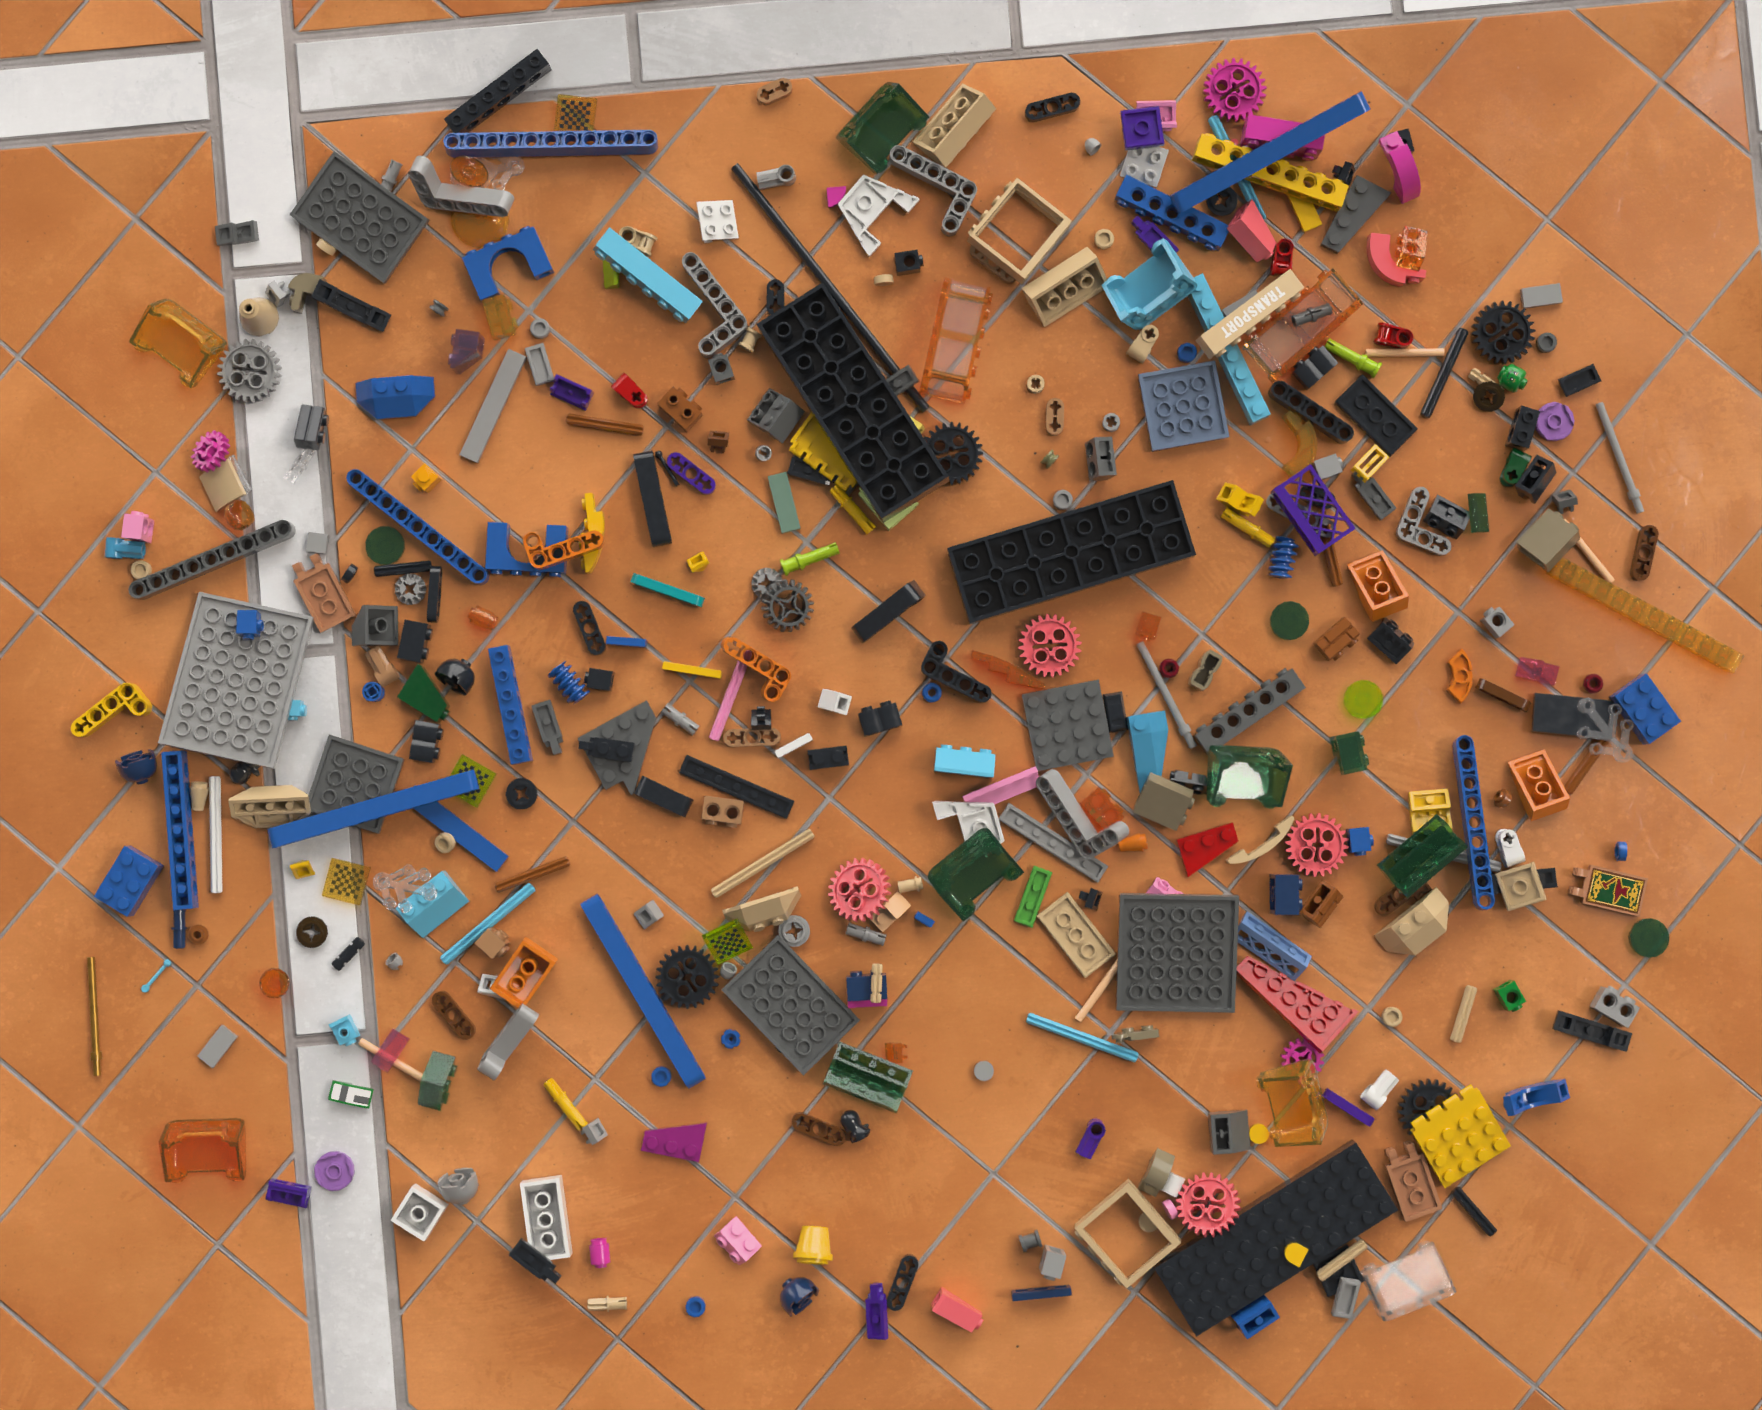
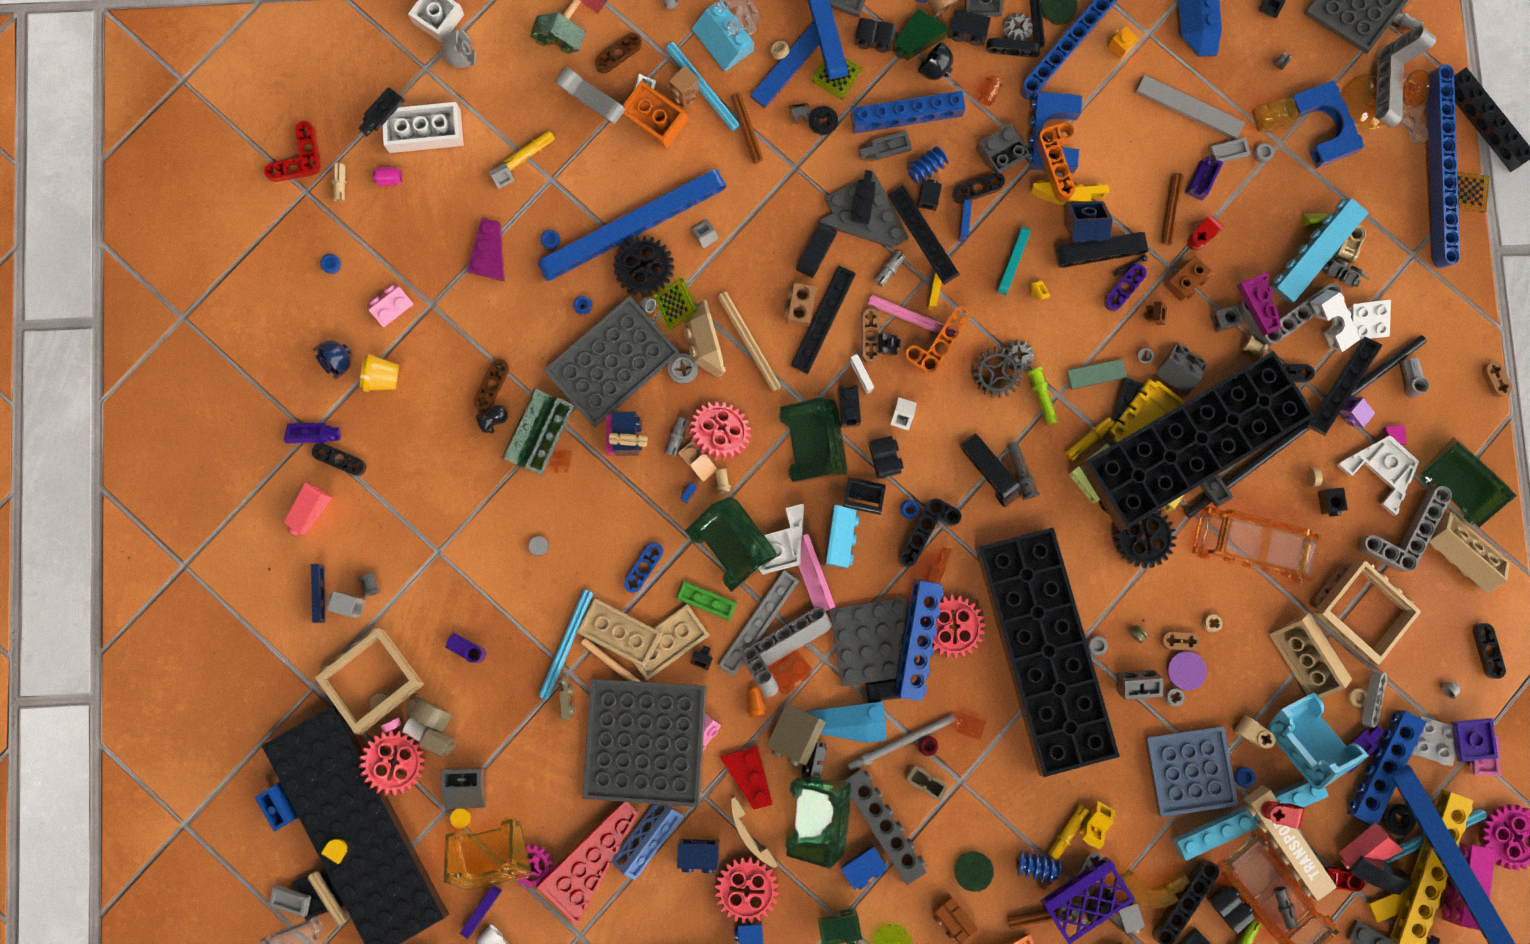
camera: 90 degrees right, 5 degrees down
slope [448,329,485,374] -> none
dark orange brick [1299,880,1343,928] -> none
none -> red beam [264,121,321,182]
none -> dark tan brick [419,729,457,758]
none -> tan tile [576,598,663,669]
none -> blue beam [624,543,663,593]
none -> clear green windscreen [779,397,848,483]
none -> black tile [789,103,810,124]
none -> blue brick [840,844,887,890]
none -> black tile [842,477,886,515]
none -> black plate [887,185,960,285]
none -> blue brick [894,579,943,701]
none -> dark grey slope [976,124,1031,175]
none -> dark grey pin [1007,442,1040,500]
none -> dark blue brick [1064,201,1113,242]
none -> medium lavender tile [1167,651,1207,690]
none -> magenta wing [1237,272,1281,336]
none -> piece [1261,801,1305,829]
none -> black plate [1308,337,1382,436]
none -> white arch [1310,290,1360,352]
none -> dark grey hinge [1322,257,1370,287]
none -> medium lavender brick [1340,396,1375,427]
none -> black slope [1349,856,1413,895]
none -> light grey beam [1362,670,1387,728]

